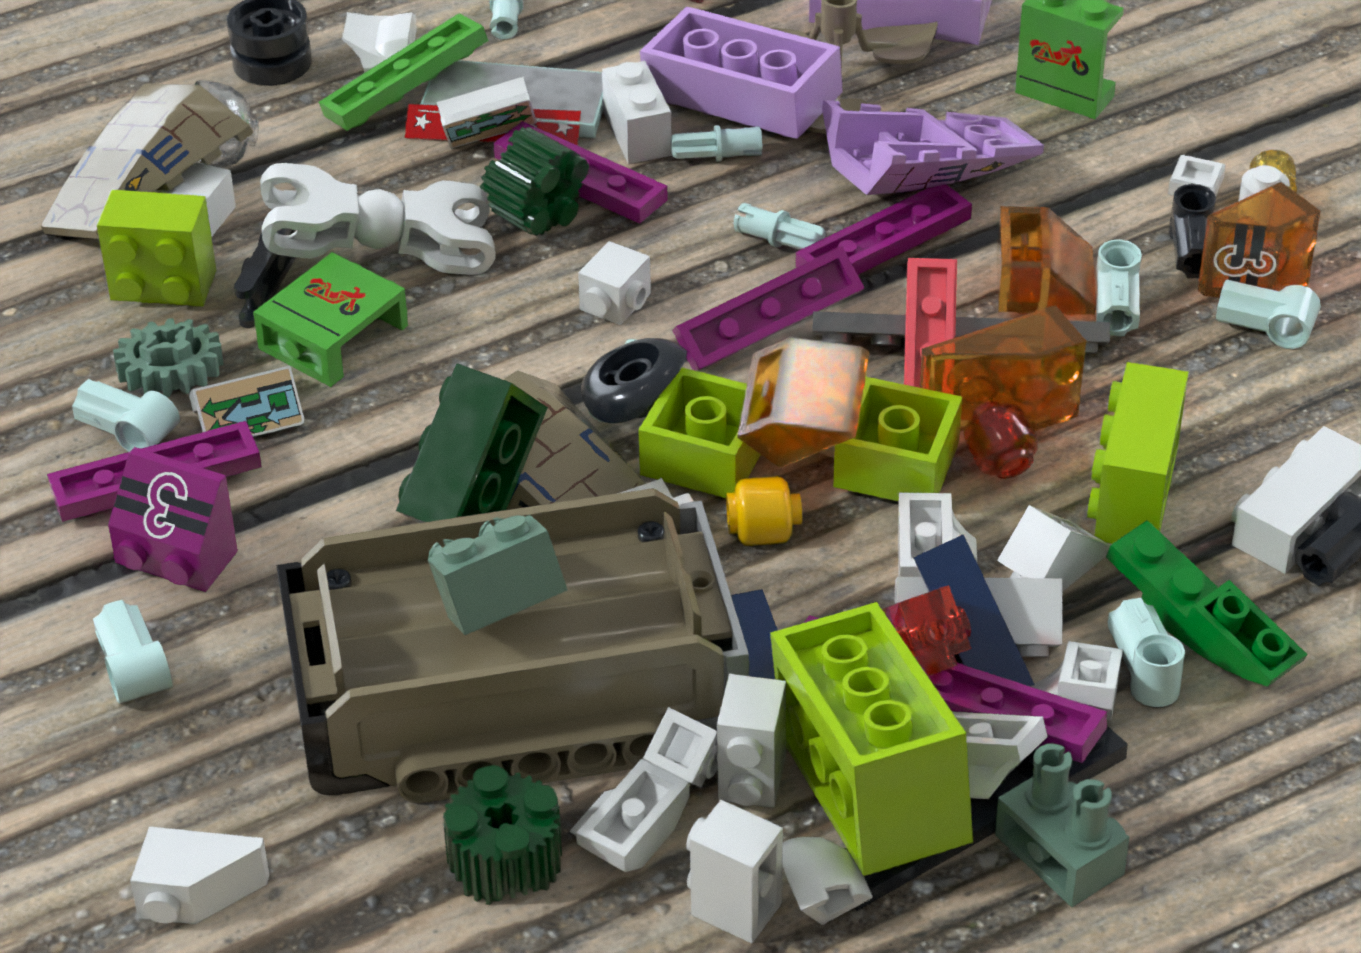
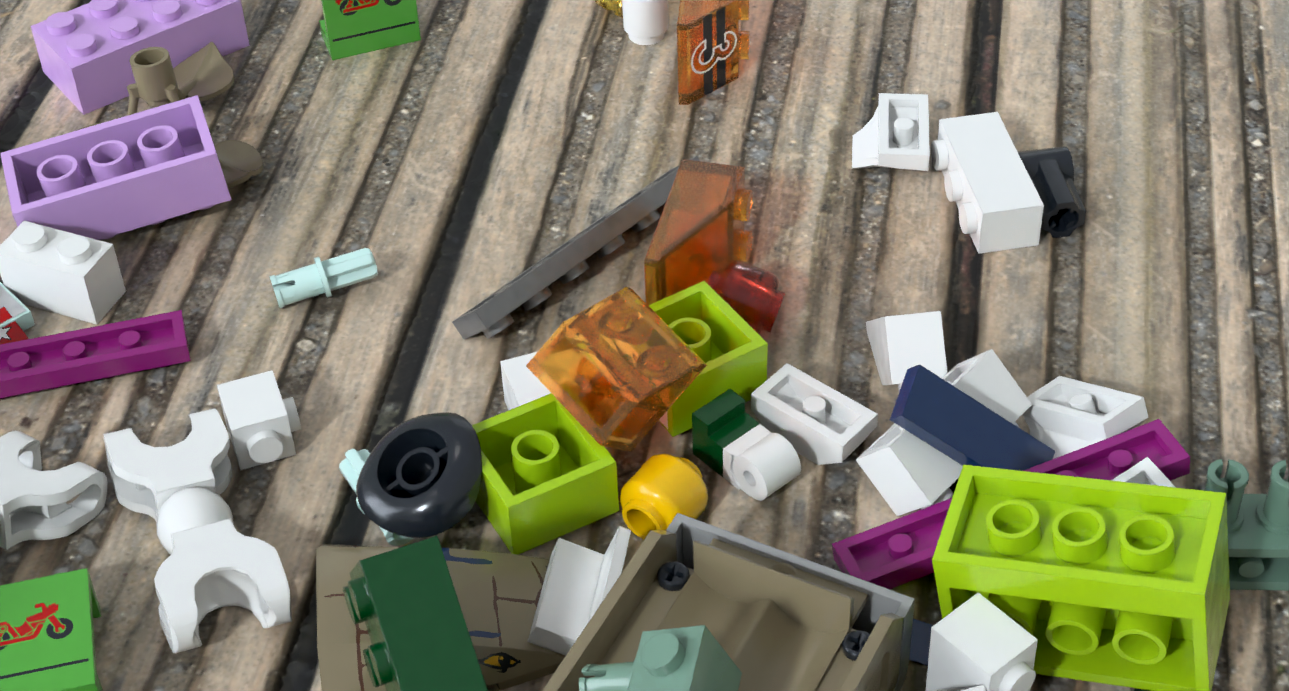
camera: 50 degrees left, 0 degrees up
dark green brick [480,127,589,236] -> none
light aqua axle [671,125,762,162] -> none
magenta plate [672,246,864,371] -> none
magenta plate [795,184,972,275] -> none
lavender wedge [822,100,1044,195] -> none
clear red brick [882,585,972,676] -> none
coral tile [904,258,957,395] -> none
clear orange slope [997,206,1096,315] -> none
lime brick [1087,362,1189,544] -> none
light aqua piece [1093,239,1142,336] -> none
green slope [1106,520,1307,687] -> none
light aqua piece [1108,598,1185,707] -> none
white tile [1168,155,1226,196] -> none
black piece [1169,184,1219,279] -> none
light aqua piece [1216,279,1321,349] -> none
none -> white piece [103,408,292,653]
none -> leg [692,388,801,501]
none -> white slope [852,93,930,171]

